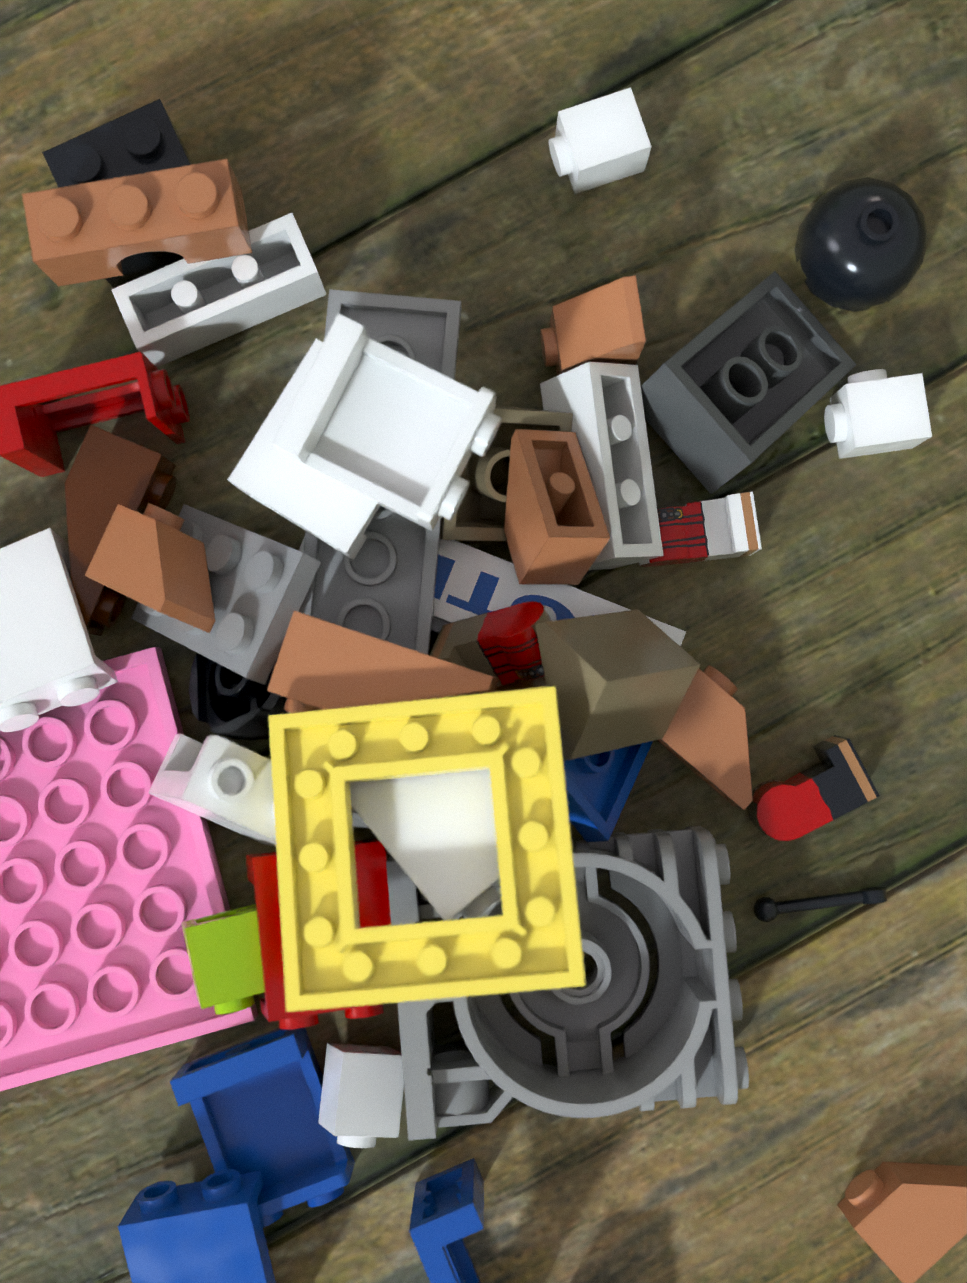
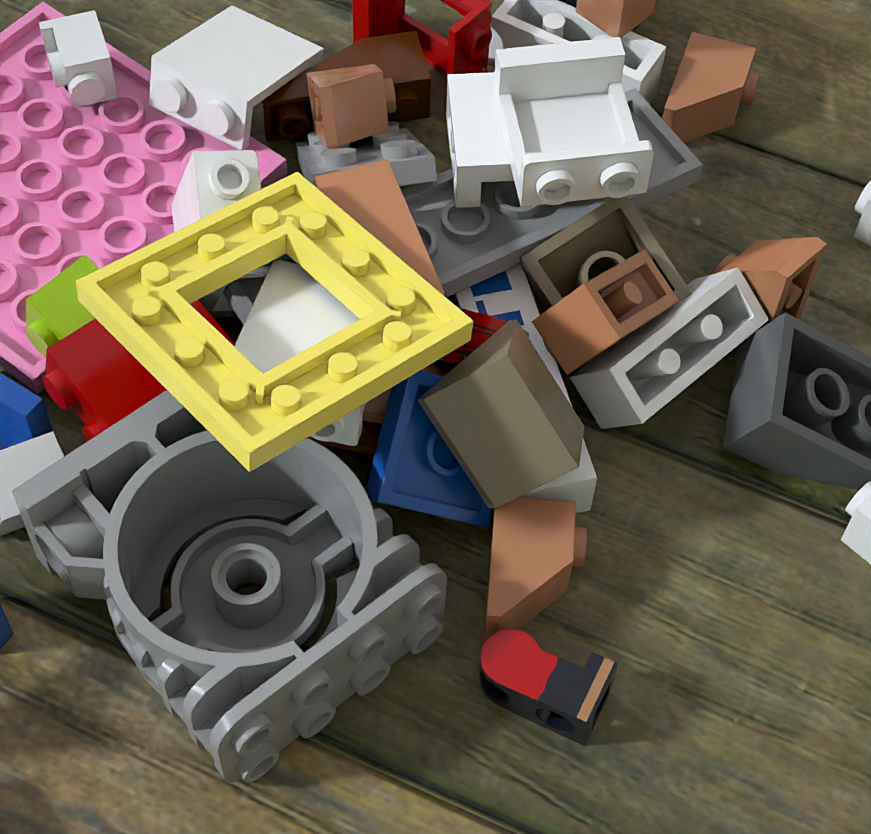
camera: 50 degrees right, 30 degrees down
leg [639,491,762,567] -> none
black hinge [754,887,887,922] -> none
none -> nougat slope [662,32,761,143]

